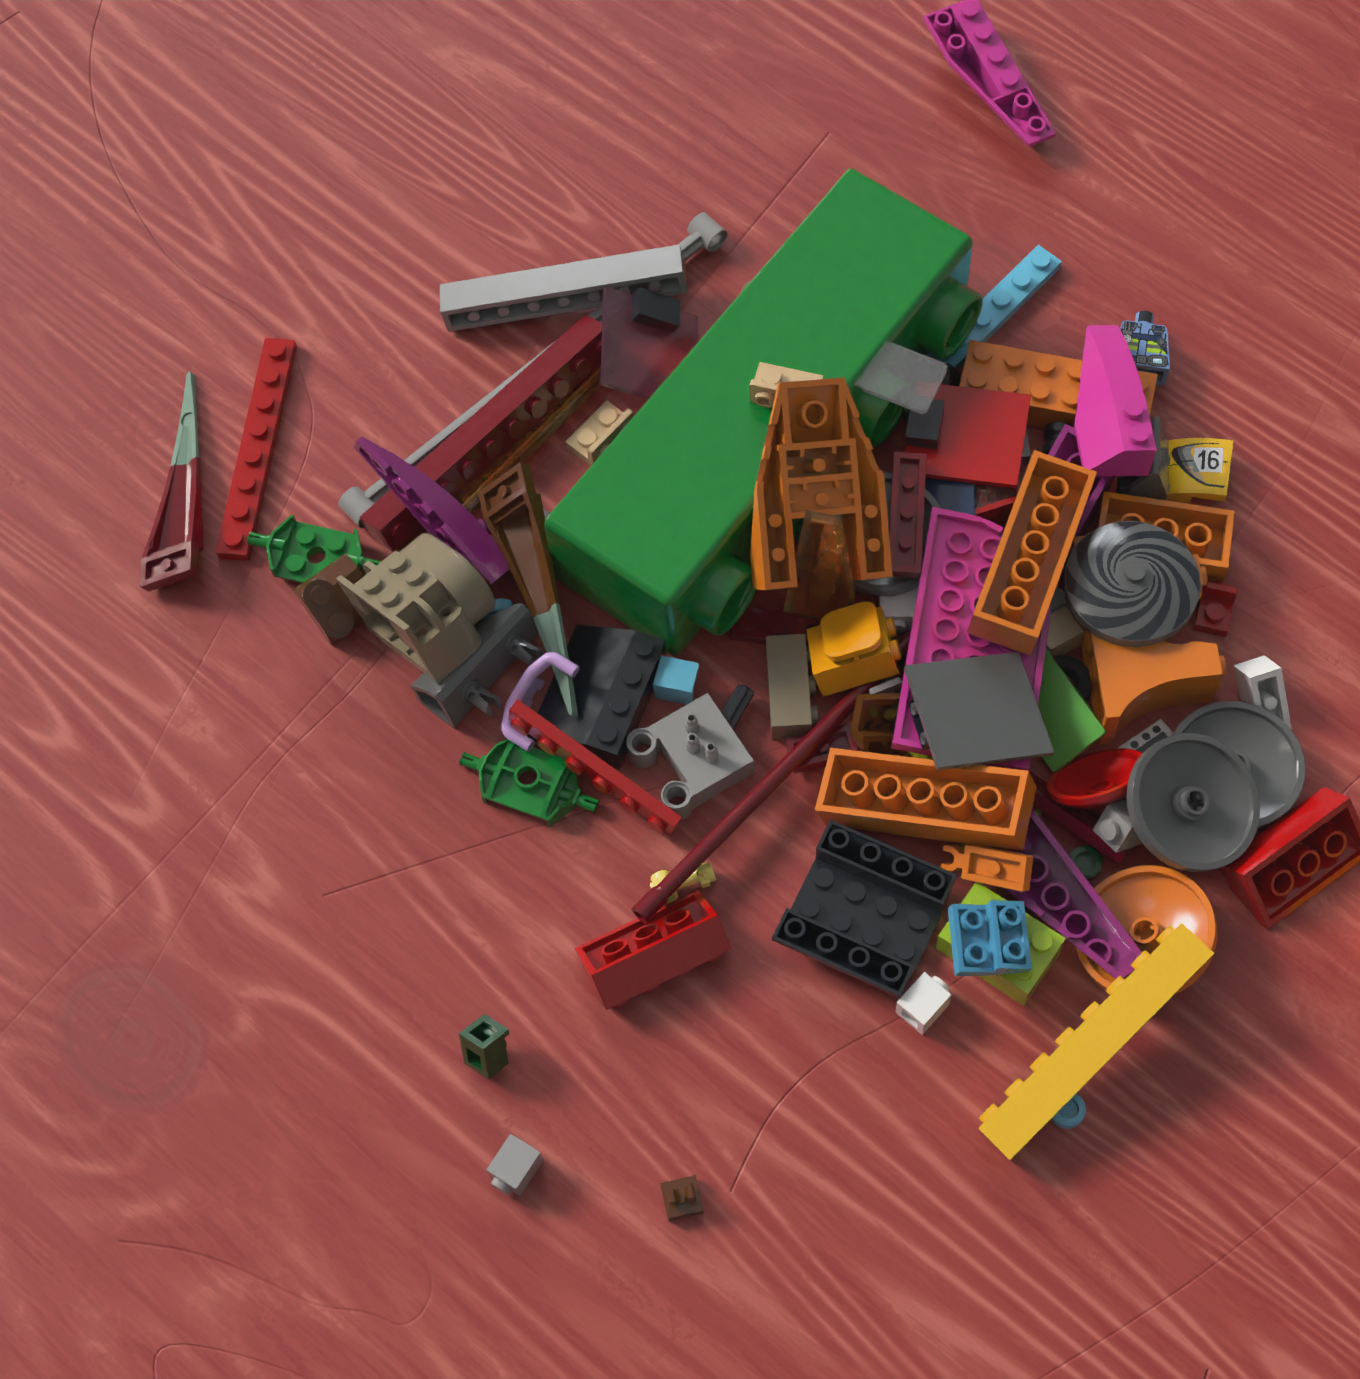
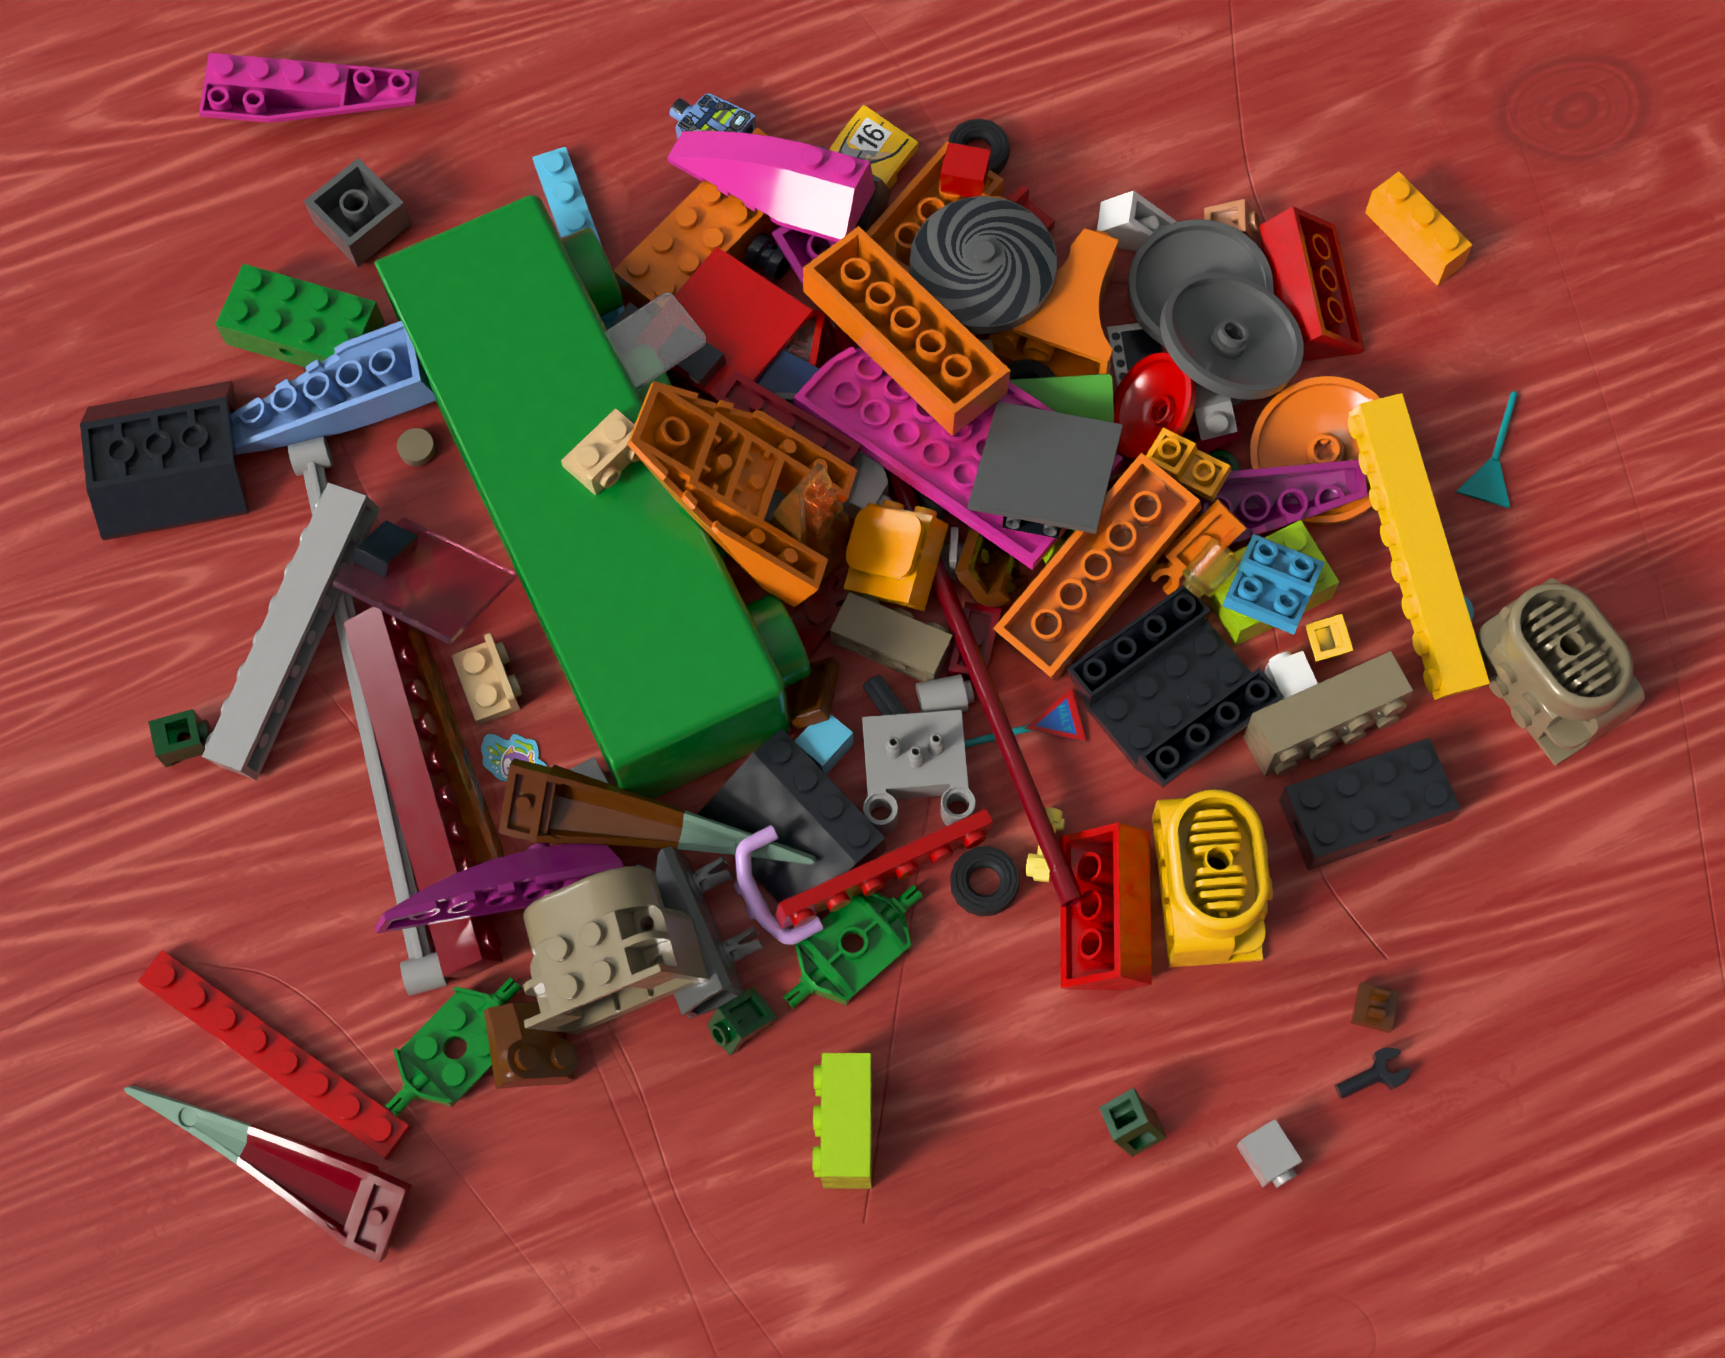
camera: 65 degrees left, 5 degrees up
none -> black slope [80,381,249,541]
none -> dark green brick [148,709,212,768]
none -> green brick [215,263,385,367]
none -> medium blue wedge [231,321,436,455]
none -> dark grey brick [304,158,412,267]
none -> sticker [481,734,547,782]
none -> dark green bracket [708,987,777,1055]
none -> reddish brown tile [790,656,840,730]
none -> lime brick [813,1053,872,1189]
none -> light grey brick [916,674,974,713]
none -> red panel [940,143,991,197]
none -> black tyre [948,118,1010,175]
none -> black tyre [950,846,1020,917]
none -> piece [964,688,1087,748]
none -> light orange slope [1146,428,1231,502]
none -> yellow brick [1152,790,1273,968]
none -> clear yellow brick [1182,538,1241,598]
none -> nougat bracket [1204,199,1261,245]
none -> dark tan brick [1243,651,1413,777]
none -> black brick [1279,738,1461,870]
none -> yellow brick [1305,614,1353,662]
none -> black bar [1334,1048,1410,1099]
none -> teal piece [1456,391,1518,509]
none -> dark tan brick [1476,578,1645,766]

